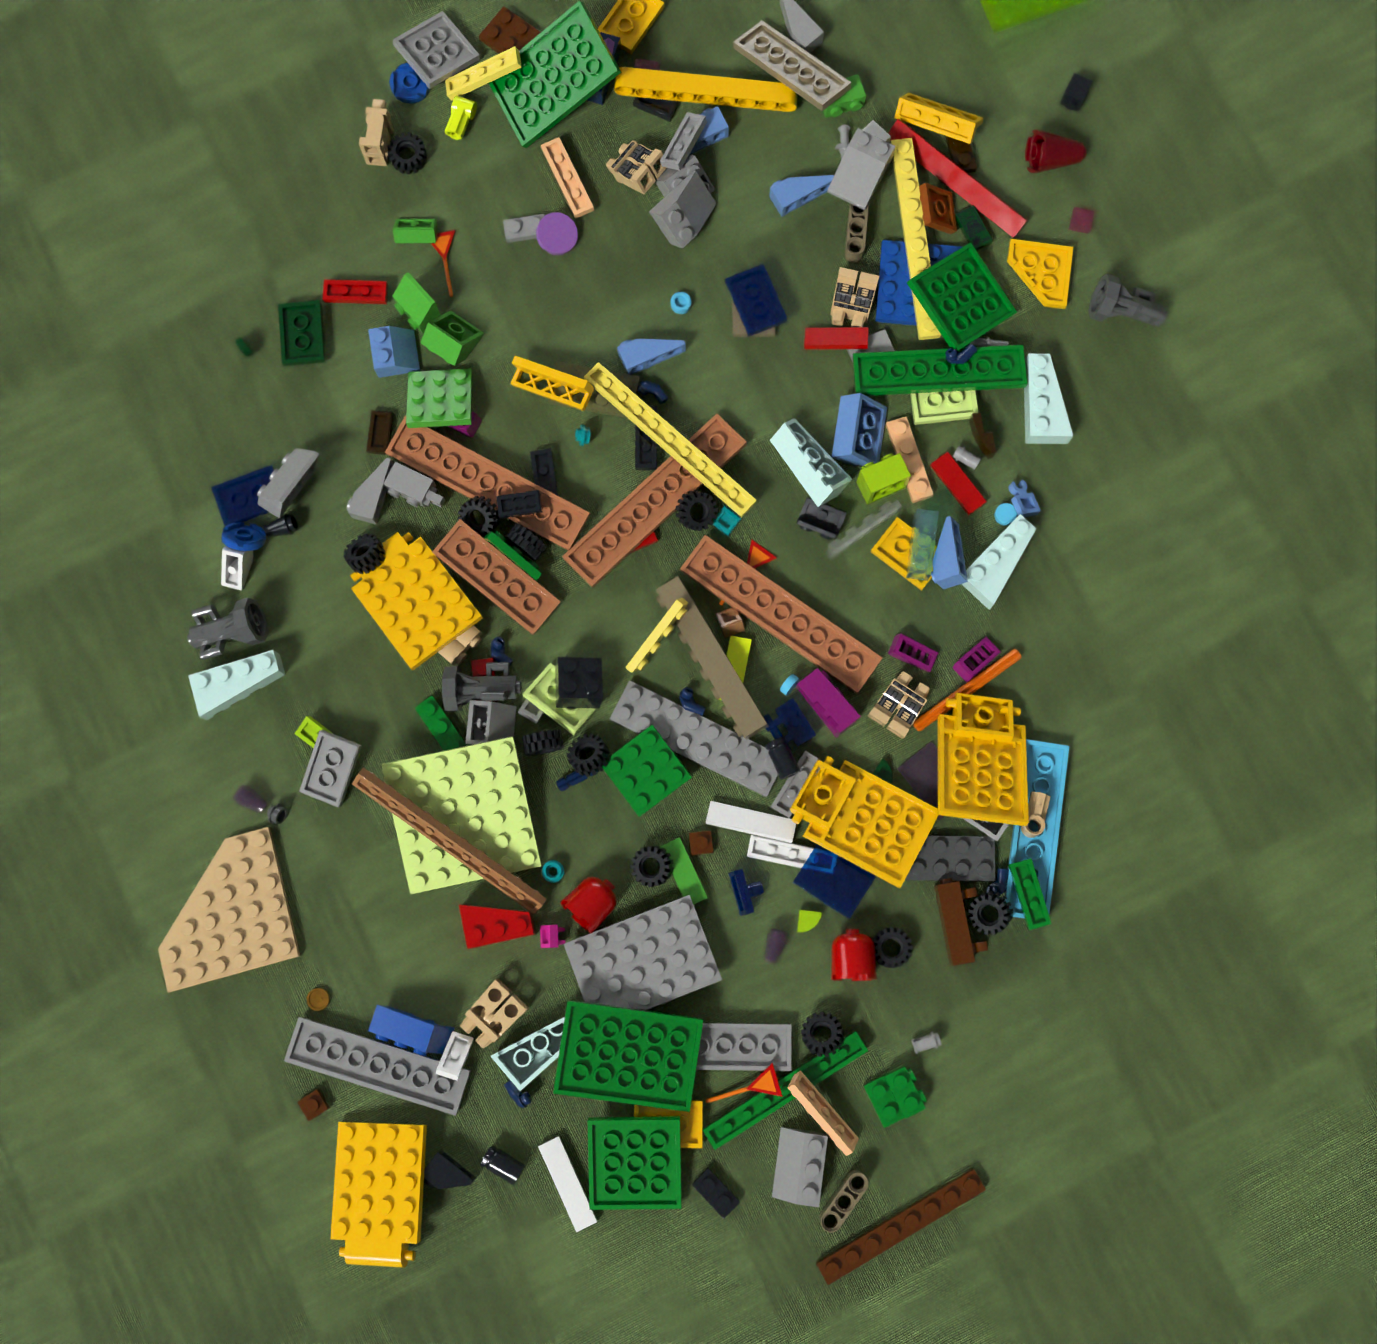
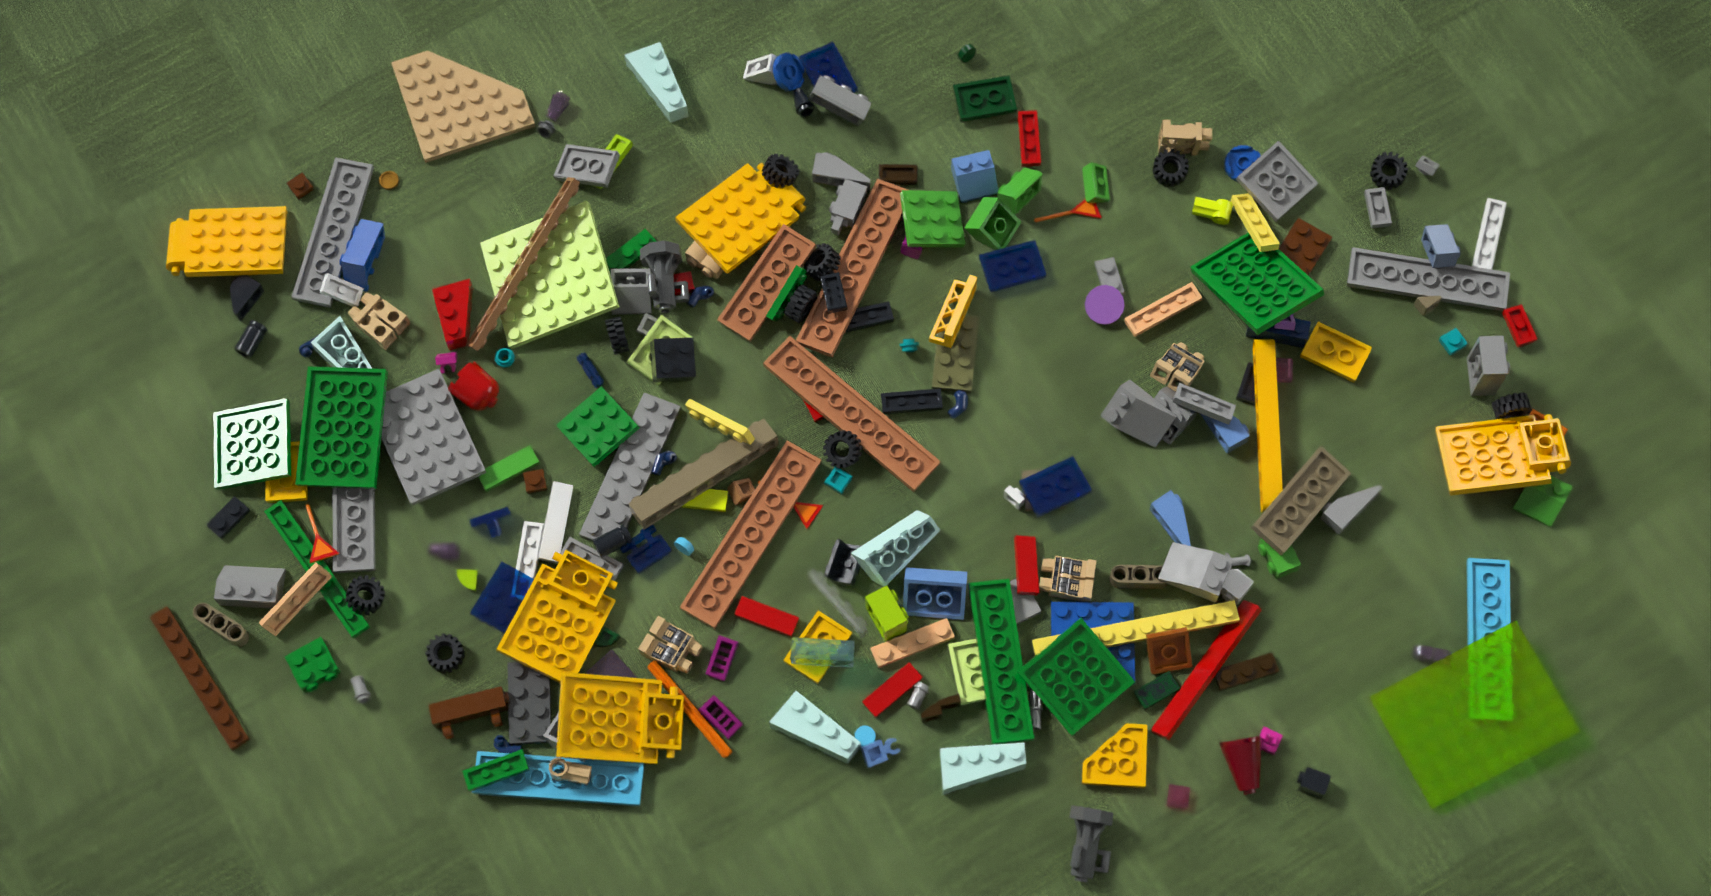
camera: 85 degrees right, 10 degrees down
dark grey piece [187,598,269,660] -> none
white tile [538,1136,598,1232] -> none
black tyre [567,733,610,777] -> none
light yellow plate [584,362,757,518] -> none
medium blue slope [617,339,686,375] -> none
black tyre [630,846,674,887] -> none
medium azure tile [671,292,692,314] -> none
magenta wedge [796,668,861,738] -> none
red cylinder [831,929,877,981] -> none
yellow fence [894,92,984,144] -> none
medium blue slope [931,516,968,589] -> none
dark blue arm [945,344,977,364] -> none
black tyre [968,891,1013,935] -> none
none -> red tile [734,596,799,638]
none -> clear blue plate [979,240,1047,293]
none -> white plate [1004,485,1025,510]
none -> dark pink tile [1259,726,1283,755]

